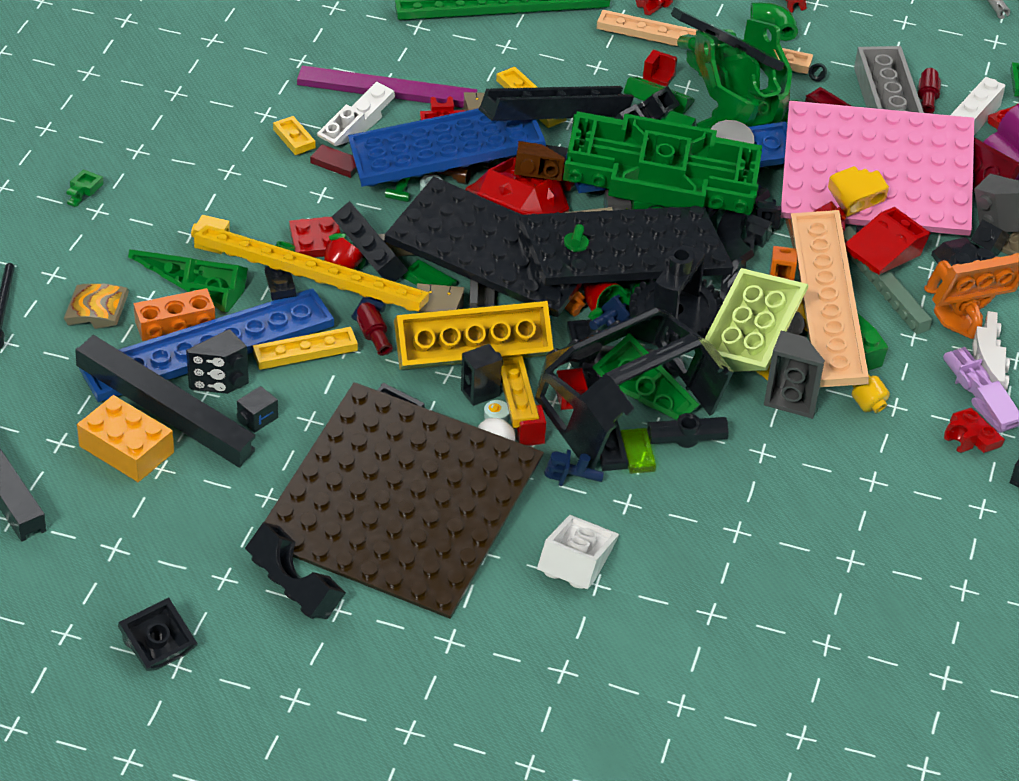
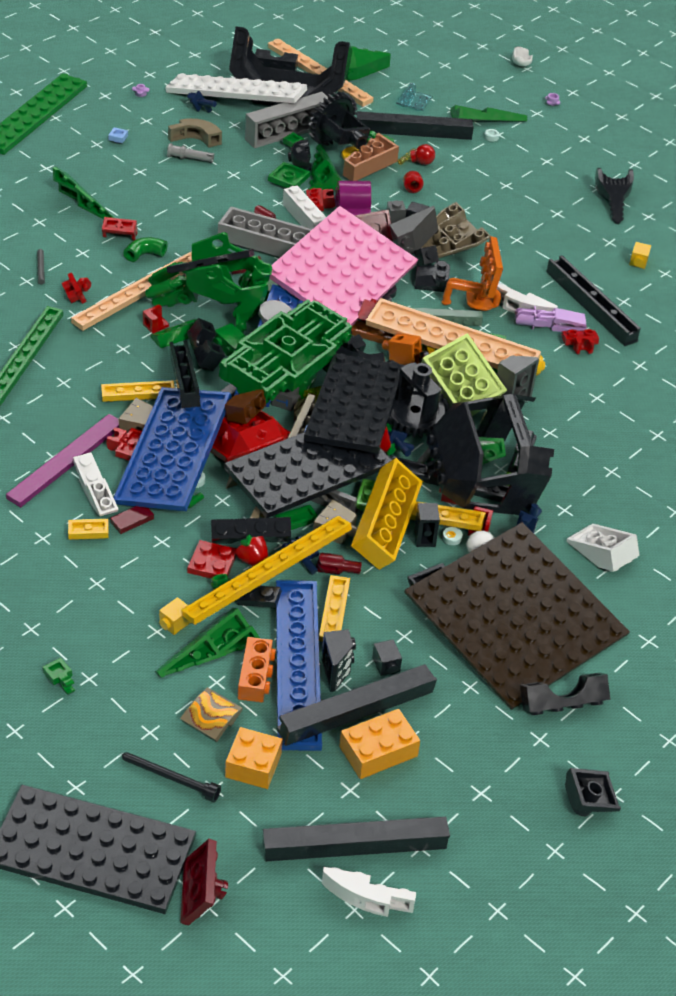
camera: 65 degrees left, 0 degrees up
green plate [564,224,589,252] -> none
yellow piece [828,166,889,217] -> none
red slope [845,207,930,275] -> none
none -> light orange brick [225,727,282,789]

